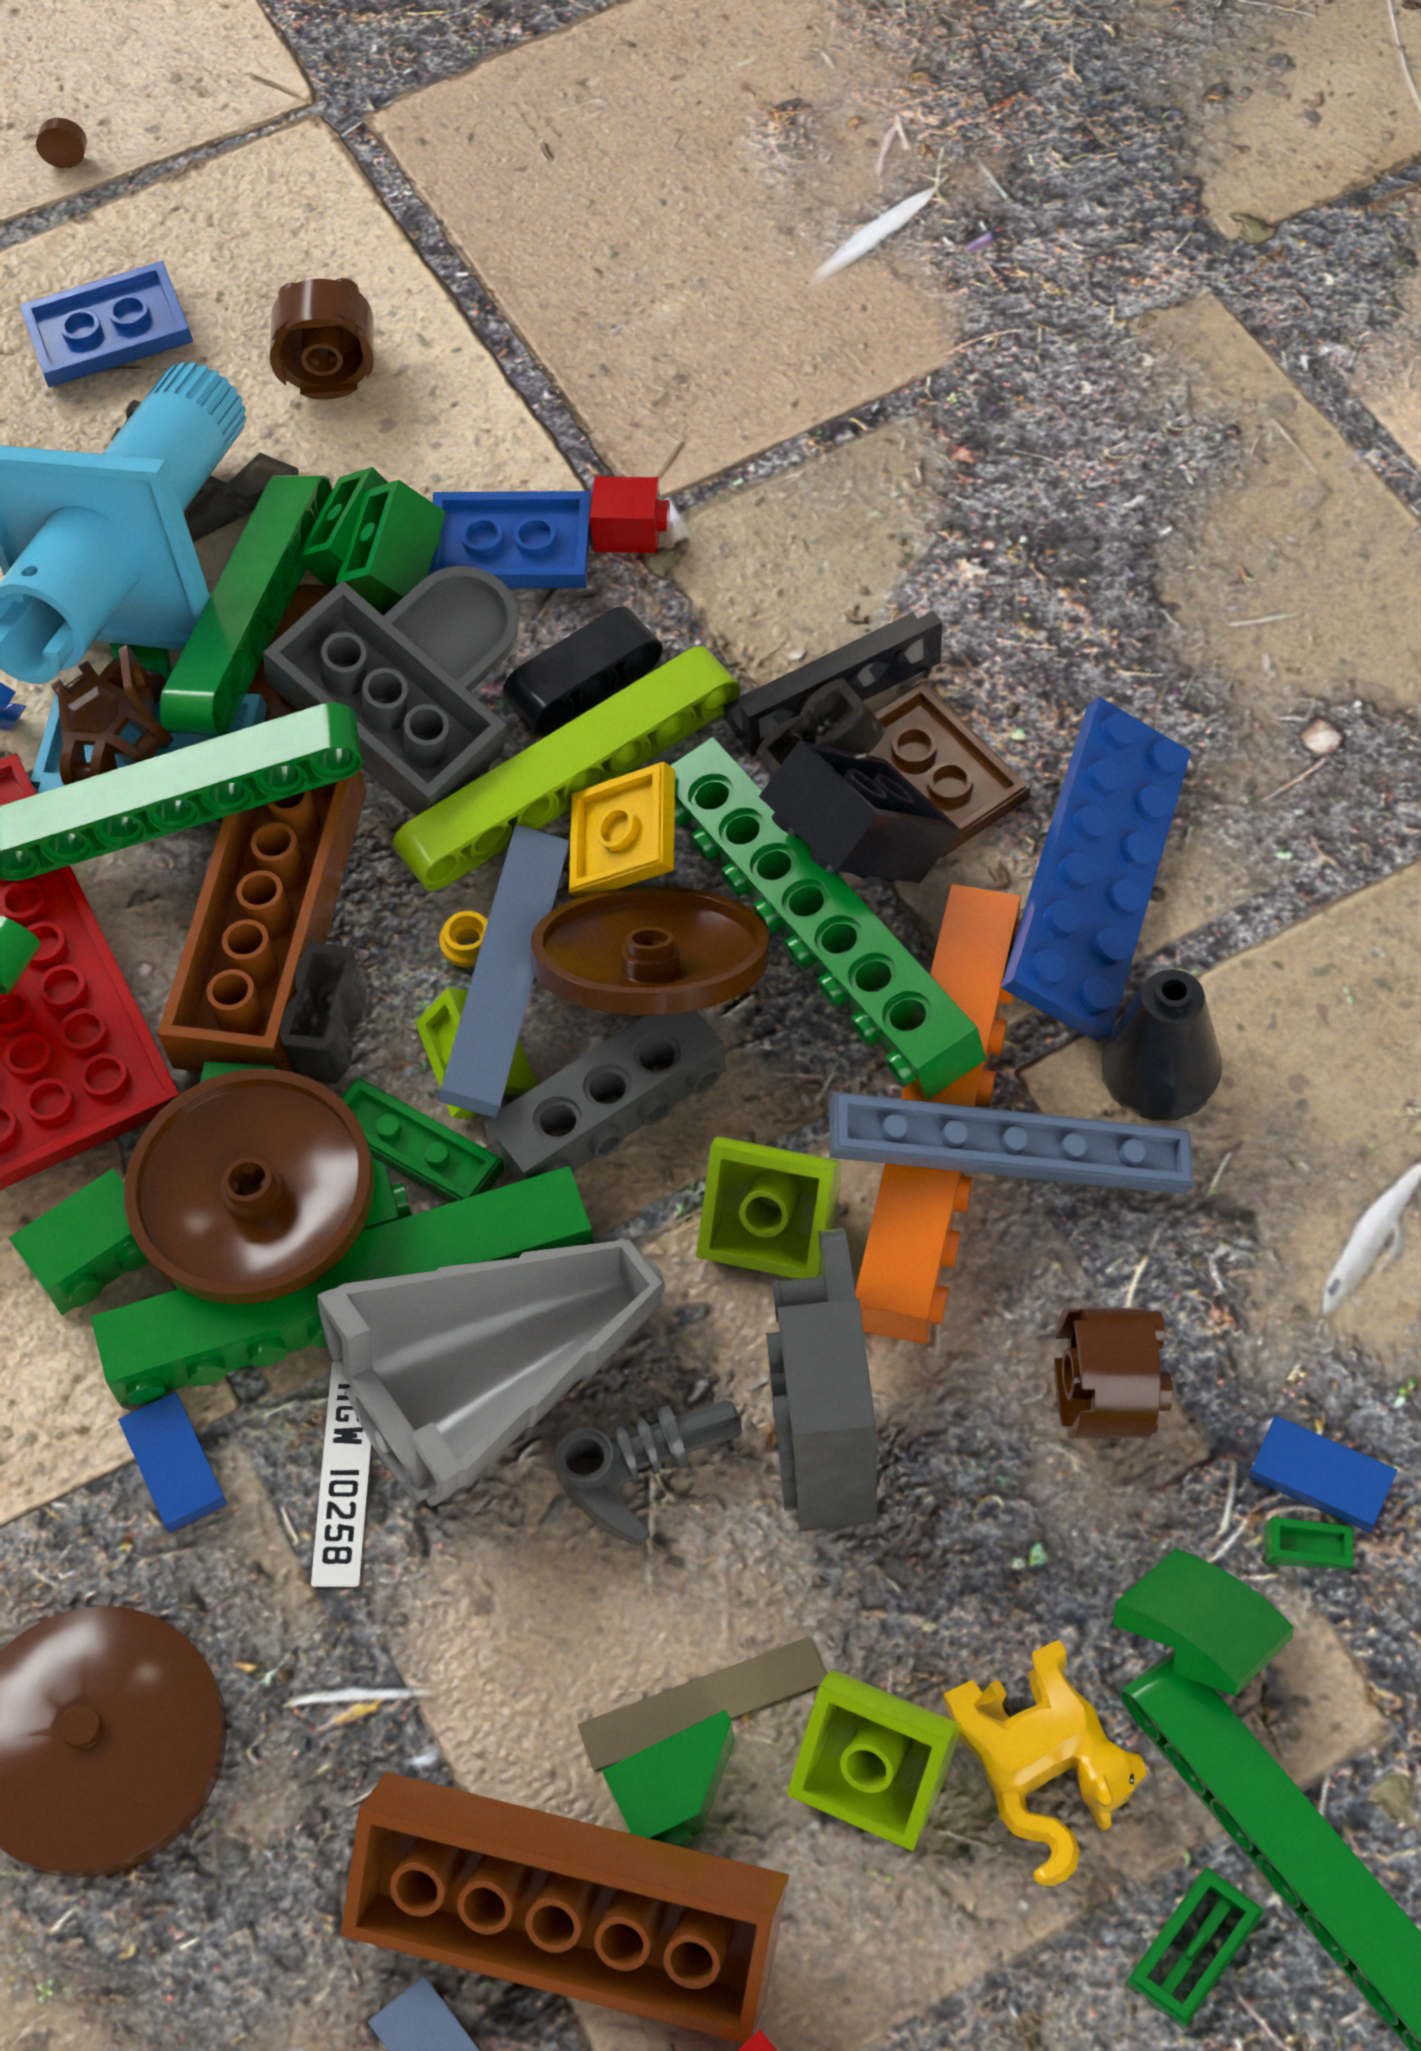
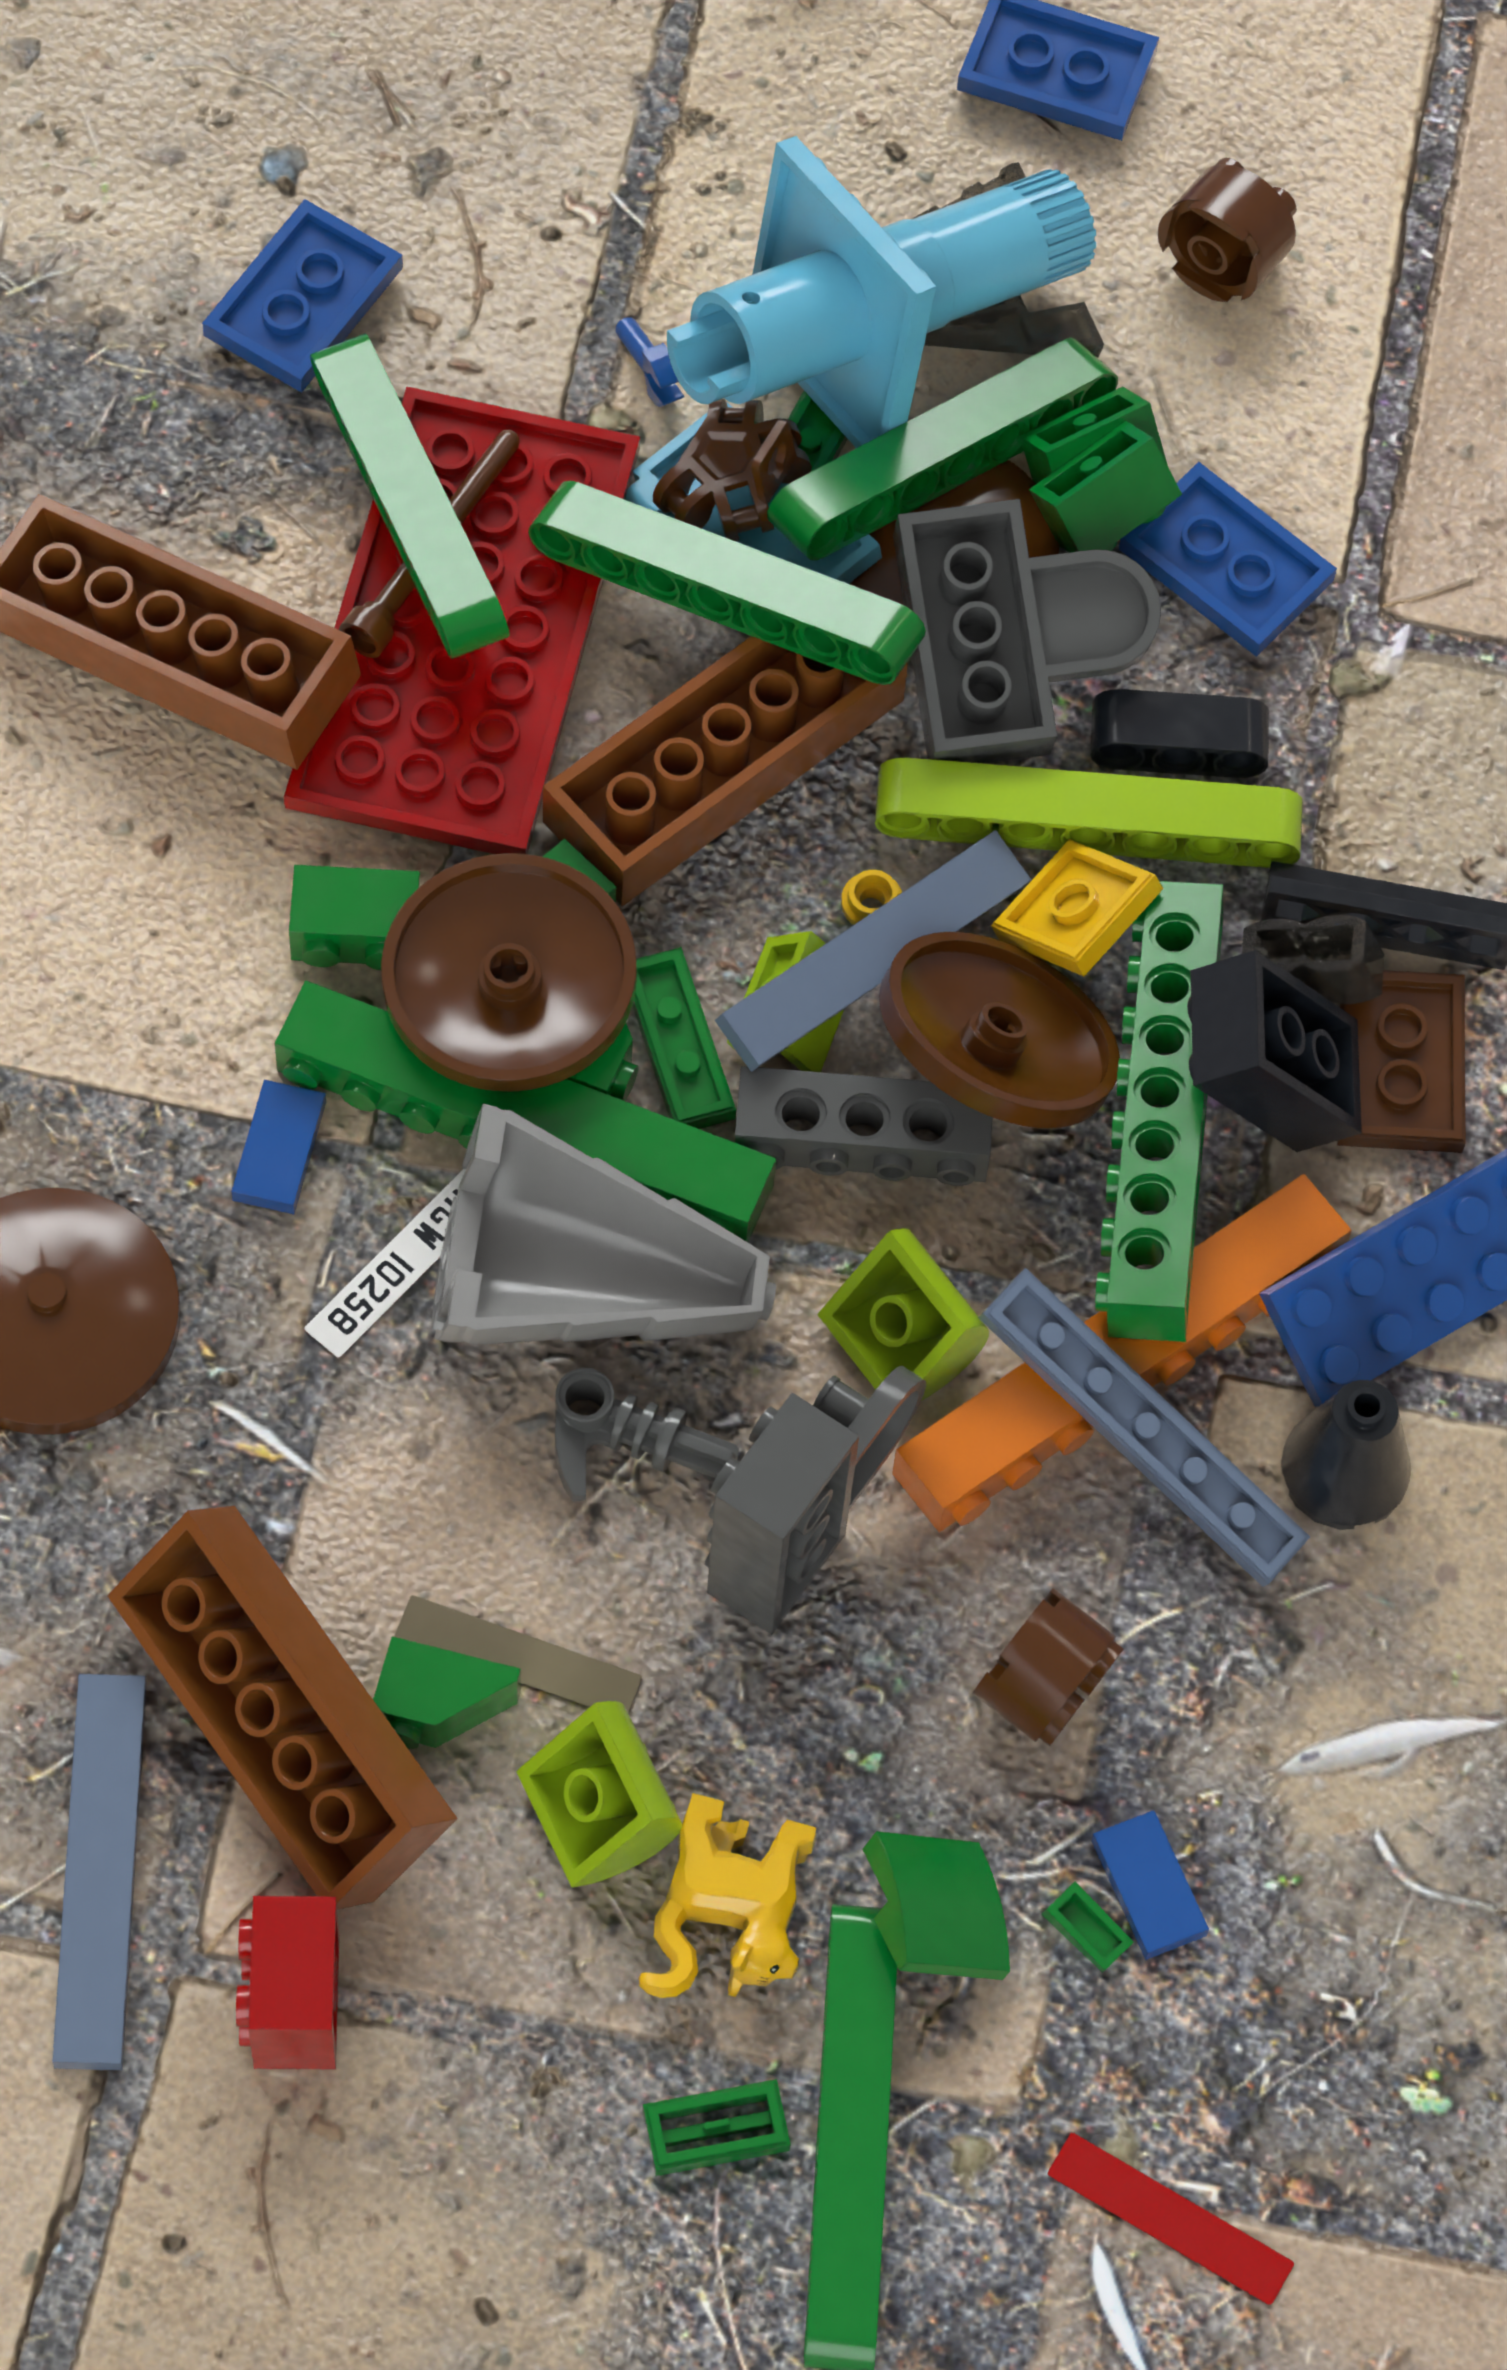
camera: 30 degrees right, 5 degrees up
clear smoke brick [280,942,367,1084] -> none
red brick [590,476,670,553] -> none

